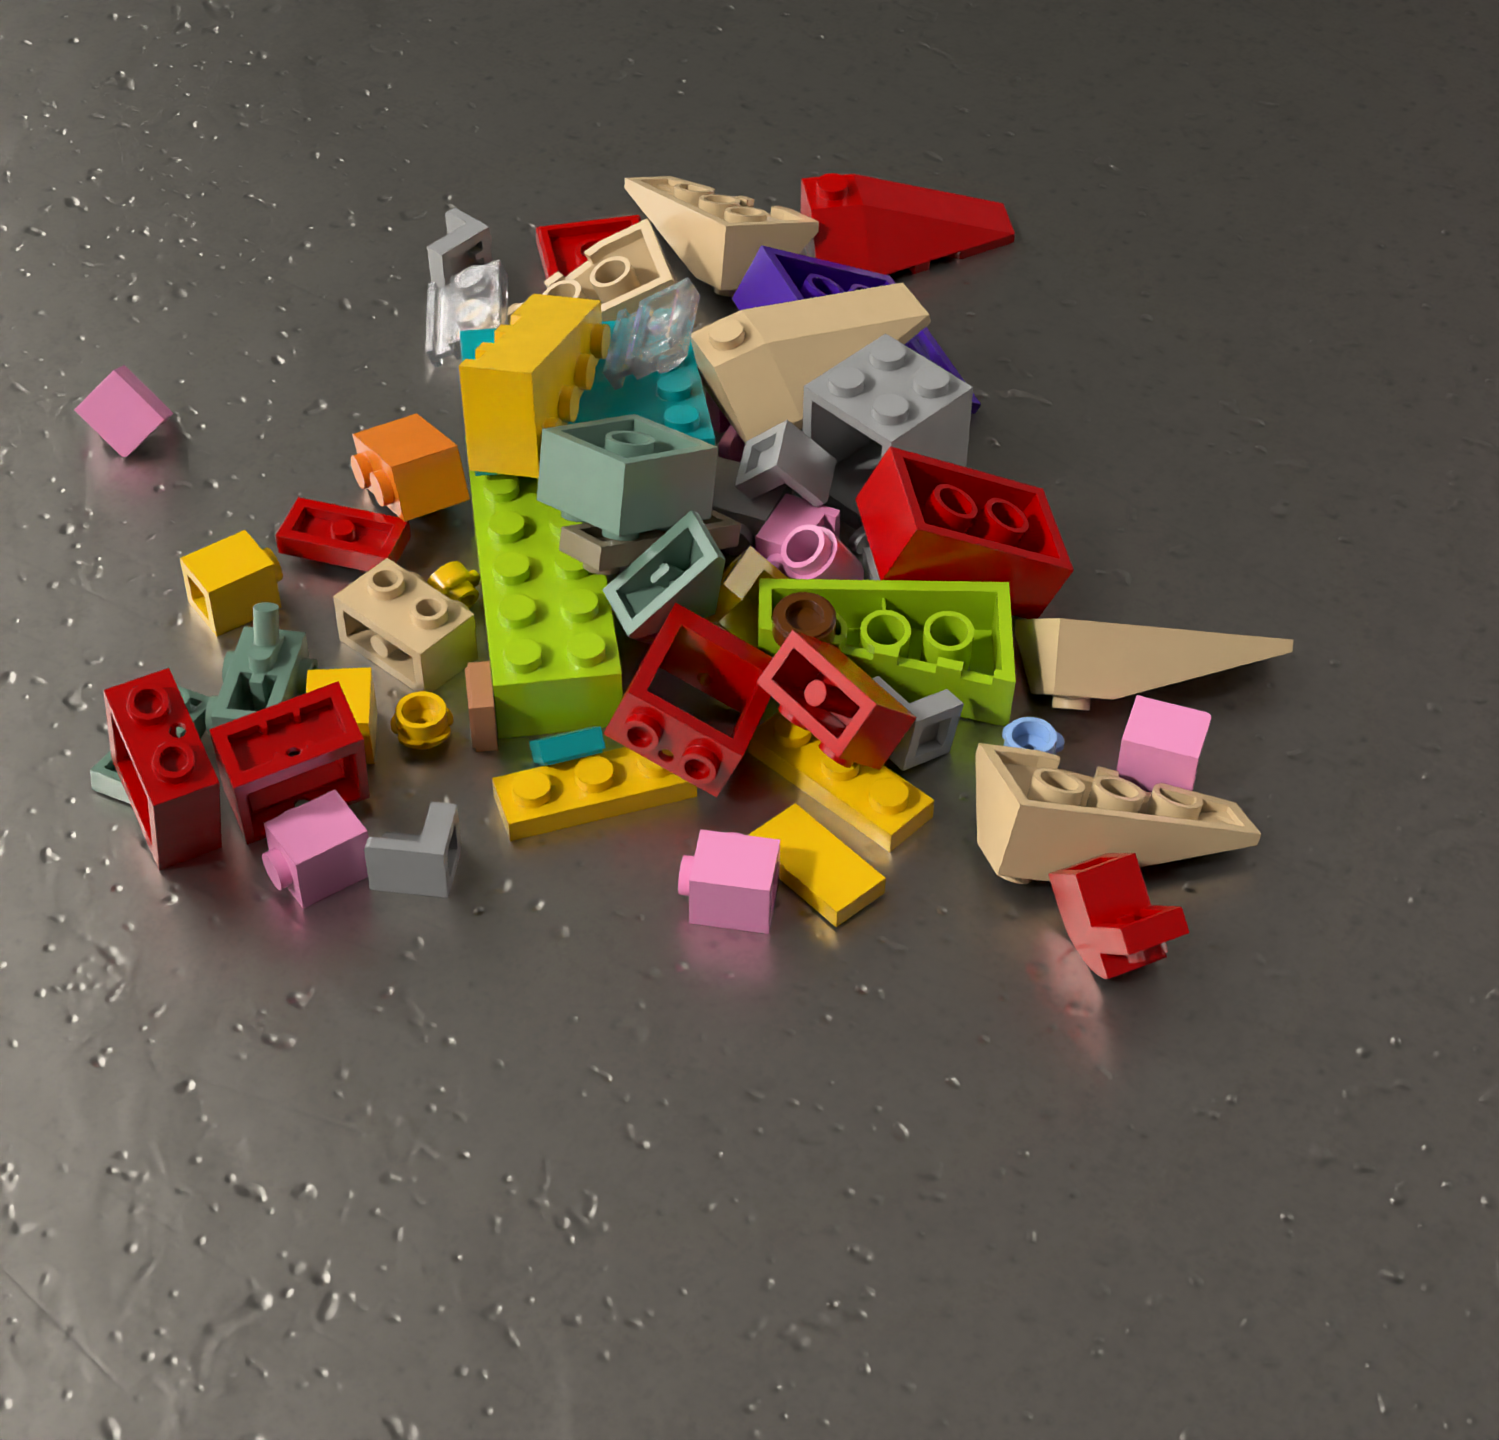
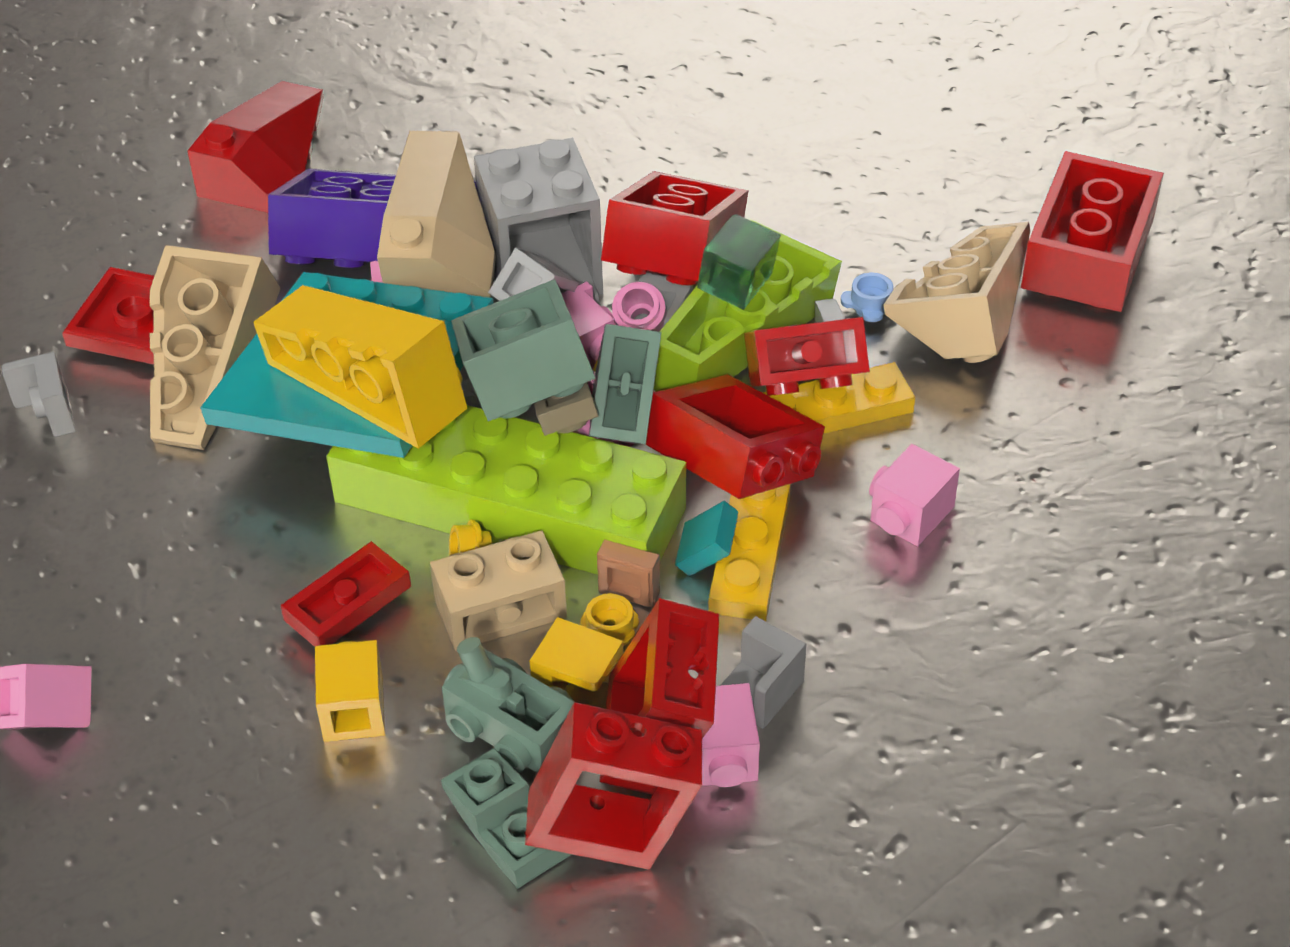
camera: 60 degrees left, 0 degrees up
orange brick [351,413,470,522] -> none
clear plate [425,260,508,368] -> none
clear plate [603,278,700,390] -> none
tan wedge [624,176,819,297] -> none
yellow tile [748,803,886,927] -> none
reddish brown tile [772,592,837,647] -> none
tan wedge [1014,618,1294,711] -> none
red brick [1048,853,1190,979] -> none
bright pink panel [1117,695,1211,792] -> none
none -> clear green panel [697,214,781,310]
none -> red brick [1021,151,1164,312]

